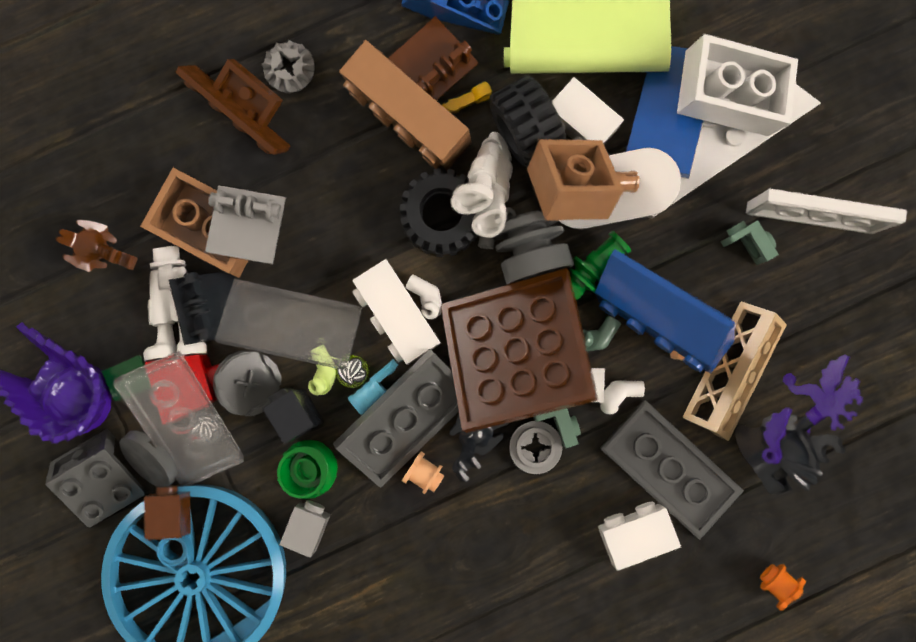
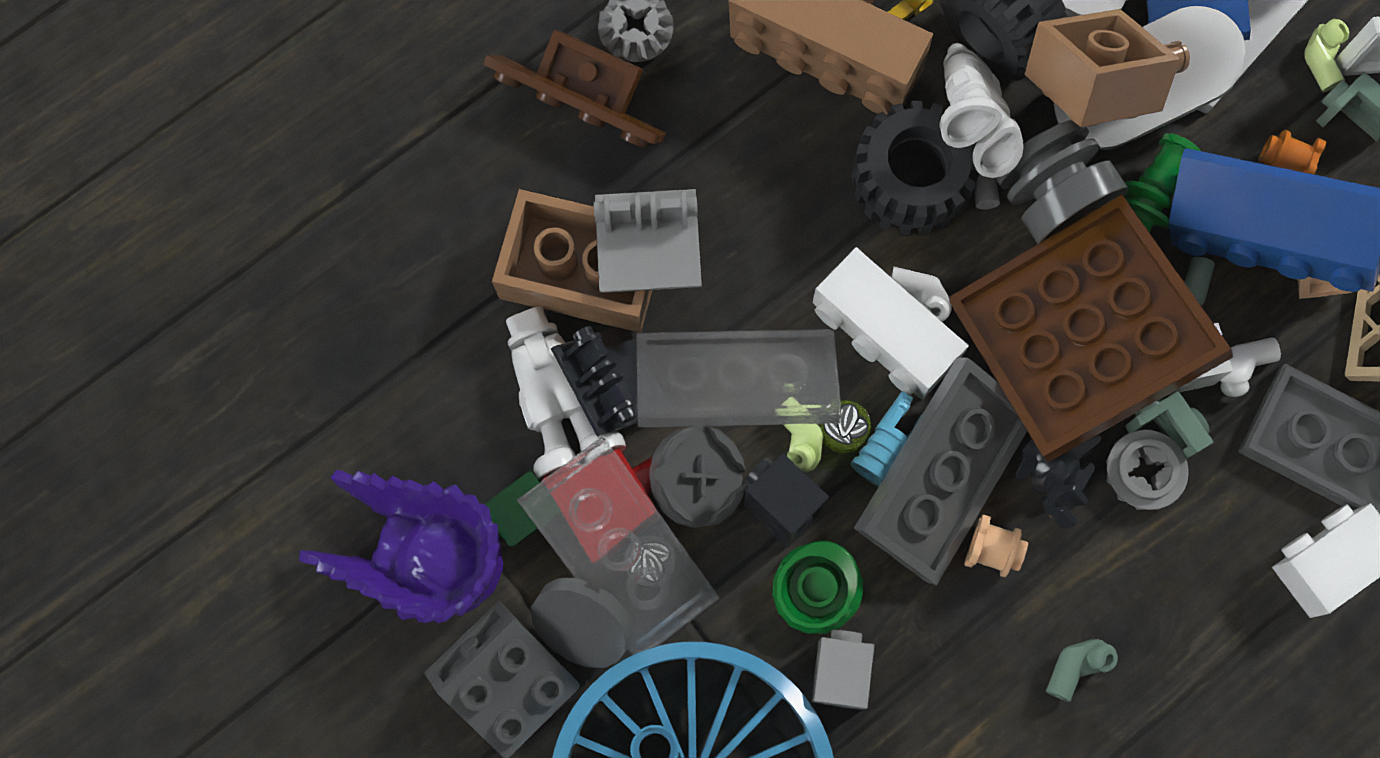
camera: 15 degrees left, 10 degrees down
reddish brown piece [55,219,138,272] -> none
reddish brown brick [144,486,191,540] -> none
none -> sand green arm [1046,639,1118,702]
none -> orange brick [1258,129,1326,175]
none -> yellowish green arm [1304,19,1349,92]

